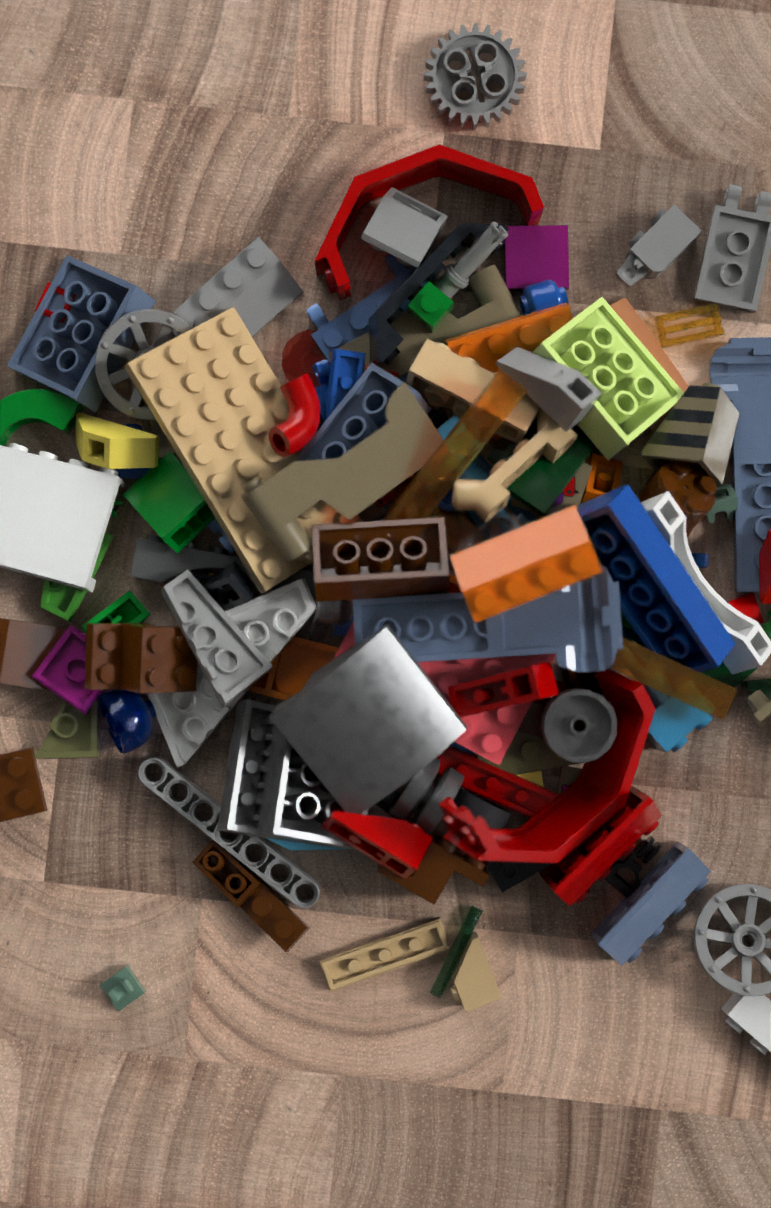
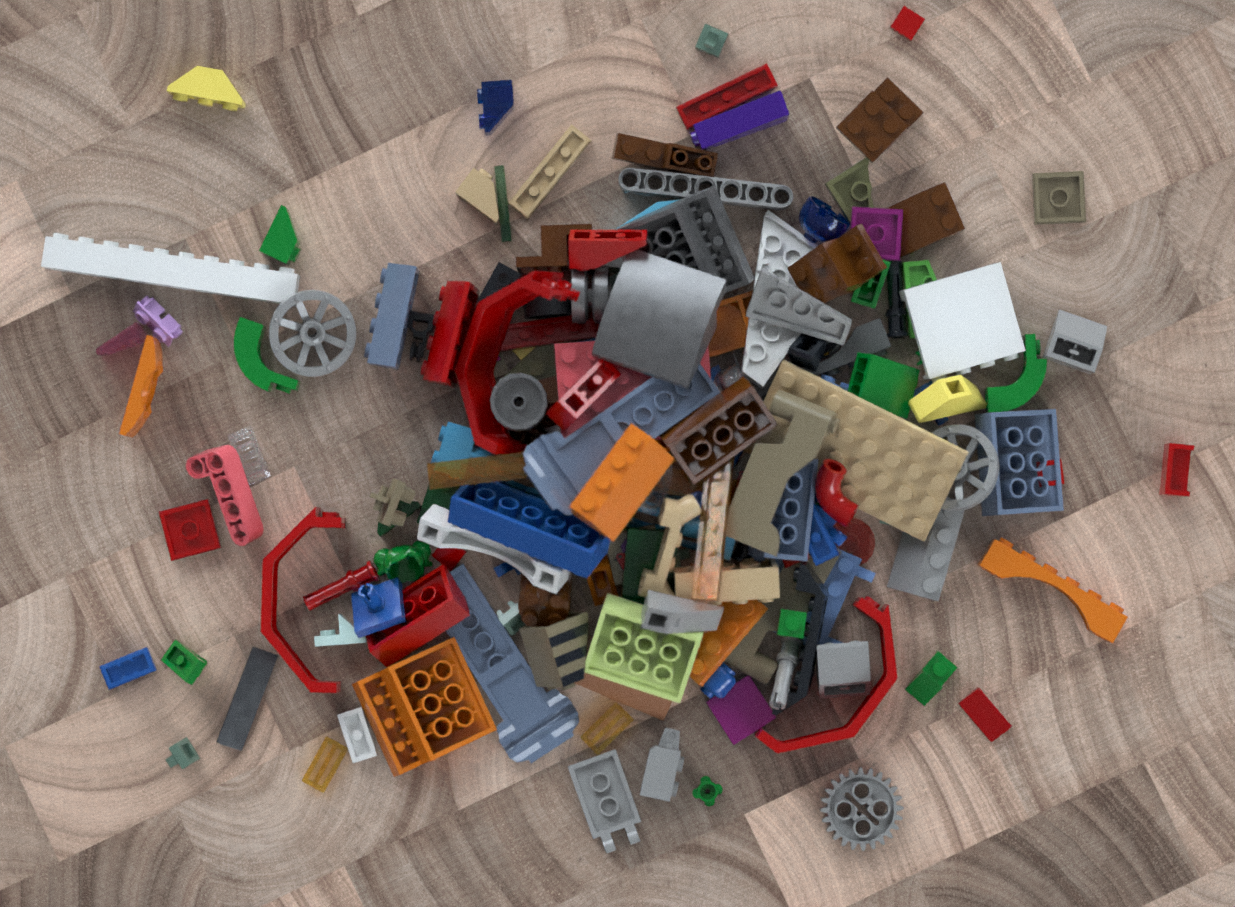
camera: 155 degrees right, 0 degrees up
none -> green slope [259,205,301,266]
none -> clear blue slope [477,80,514,136]
none -> red tile [676,63,778,131]
none -> dark purple slope [690,90,789,150]
none -> green plate [692,776,723,807]
none -> black pin [885,261,909,339]
none -> green slope [905,651,958,706]
none -> red slope [958,687,1012,742]
none -> orange arch [977,538,1128,643]

